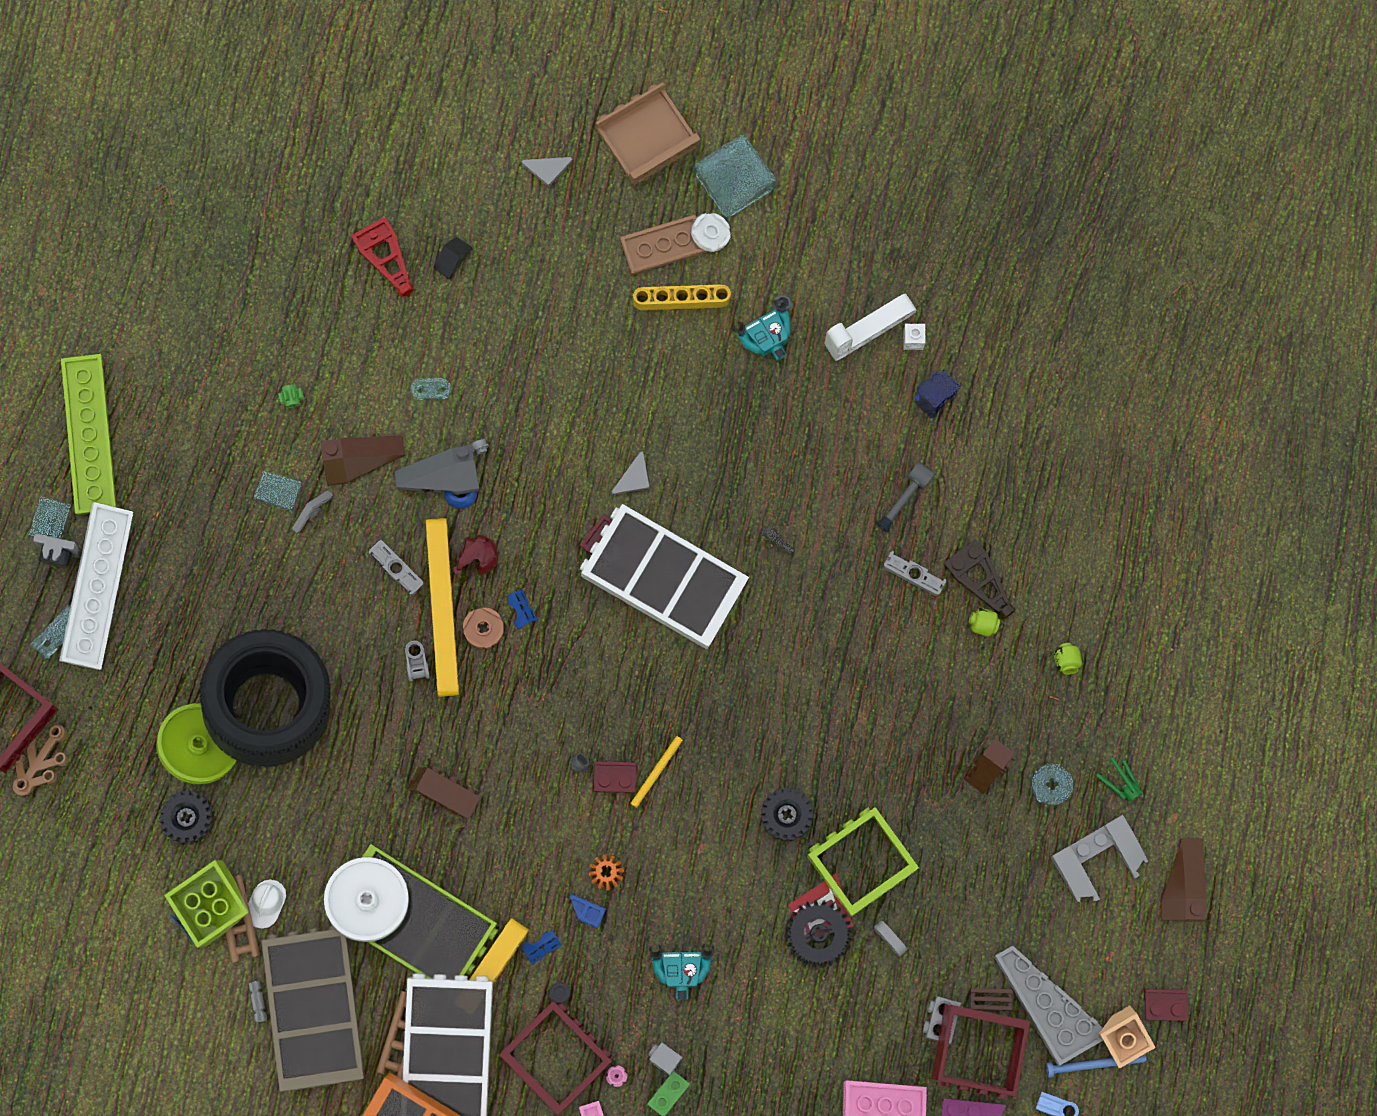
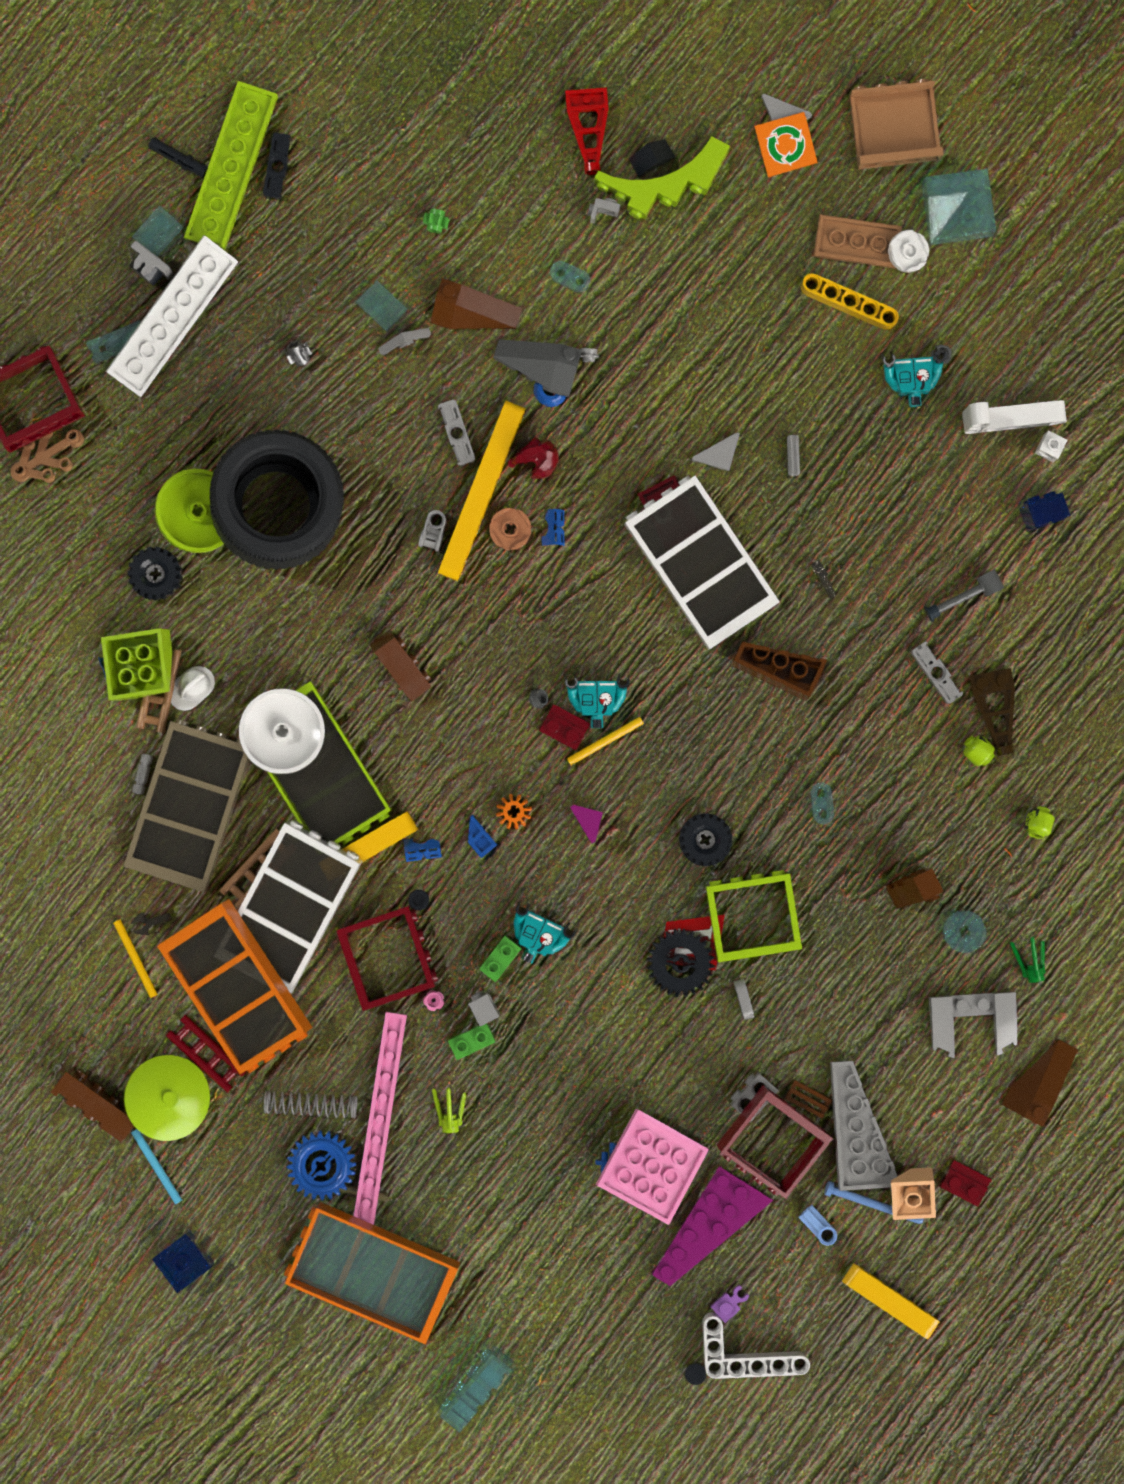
camera: 30 degrees right, 10 degrees up
none -> black pin [148,137,208,179]
none -> black piece [263,133,292,200]
none -> flat silver gear [285,340,312,366]
none -> bright green brick [479,935,522,982]
none -> teal torso [564,673,630,728]
none -> magenta slope [570,805,603,844]
none -> light grey bracket [587,198,620,224]
none -> lime arch [594,136,730,220]
none -> reddish brown wedge [731,642,827,701]
none -> orange sticker [754,112,818,177]
none -> light grey axle [787,435,800,476]
none -> clear light blue plate [810,782,834,825]

